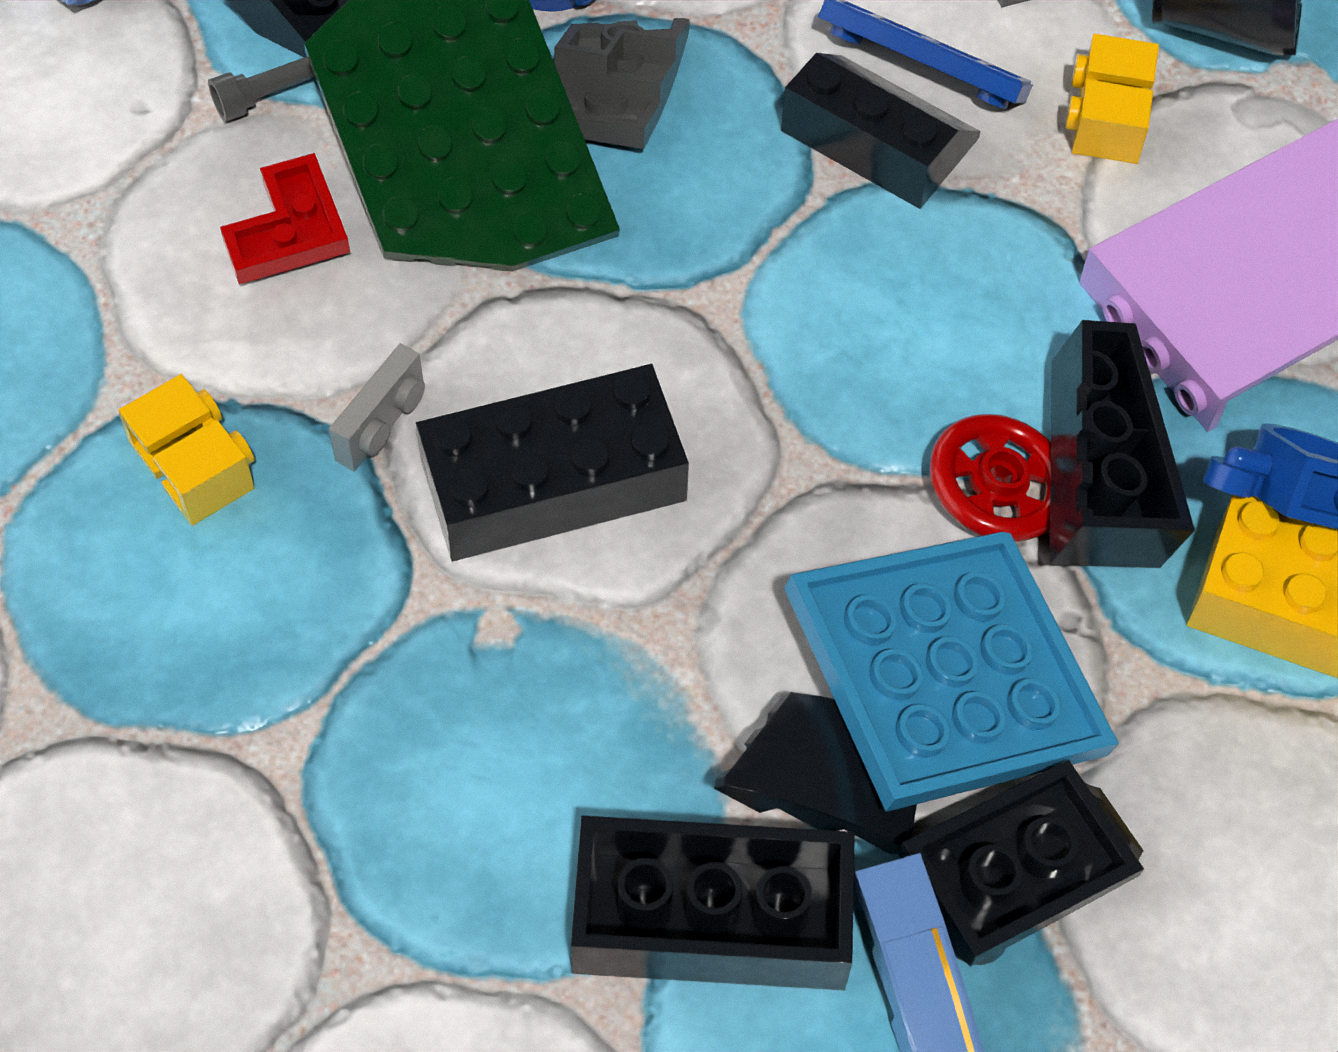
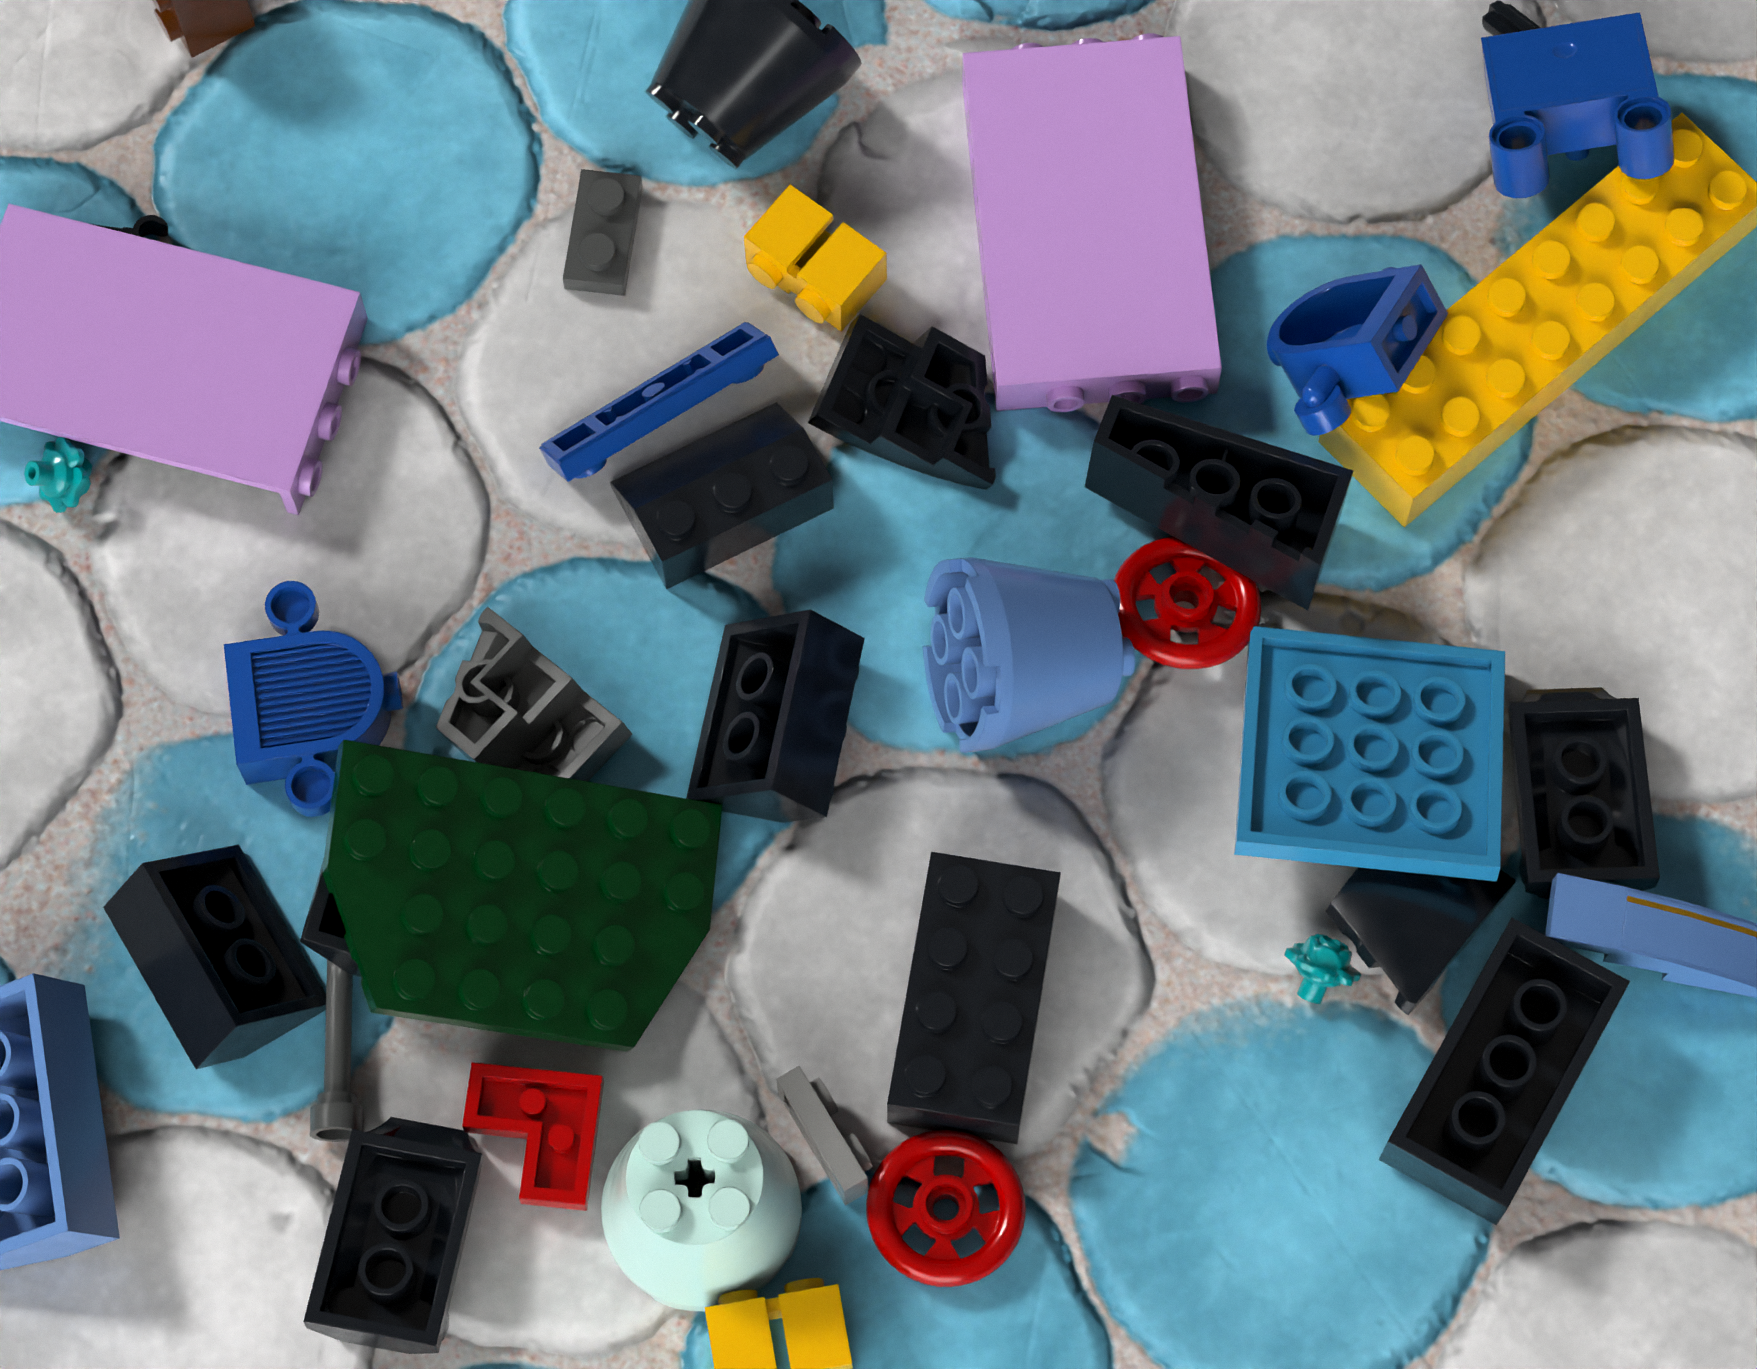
camera: 60 degrees left, 10 degrees up
none -> black slope [303,1117,483,1354]
none -> light aqua cone [601,1109,802,1311]
none -> black slope [686,609,865,823]
none -> black slope [808,314,996,490]
none -> red plate [866,1129,1026,1287]
none -> medium blue cone [923,557,1135,753]
none -> teal plant [1284,934,1362,1004]

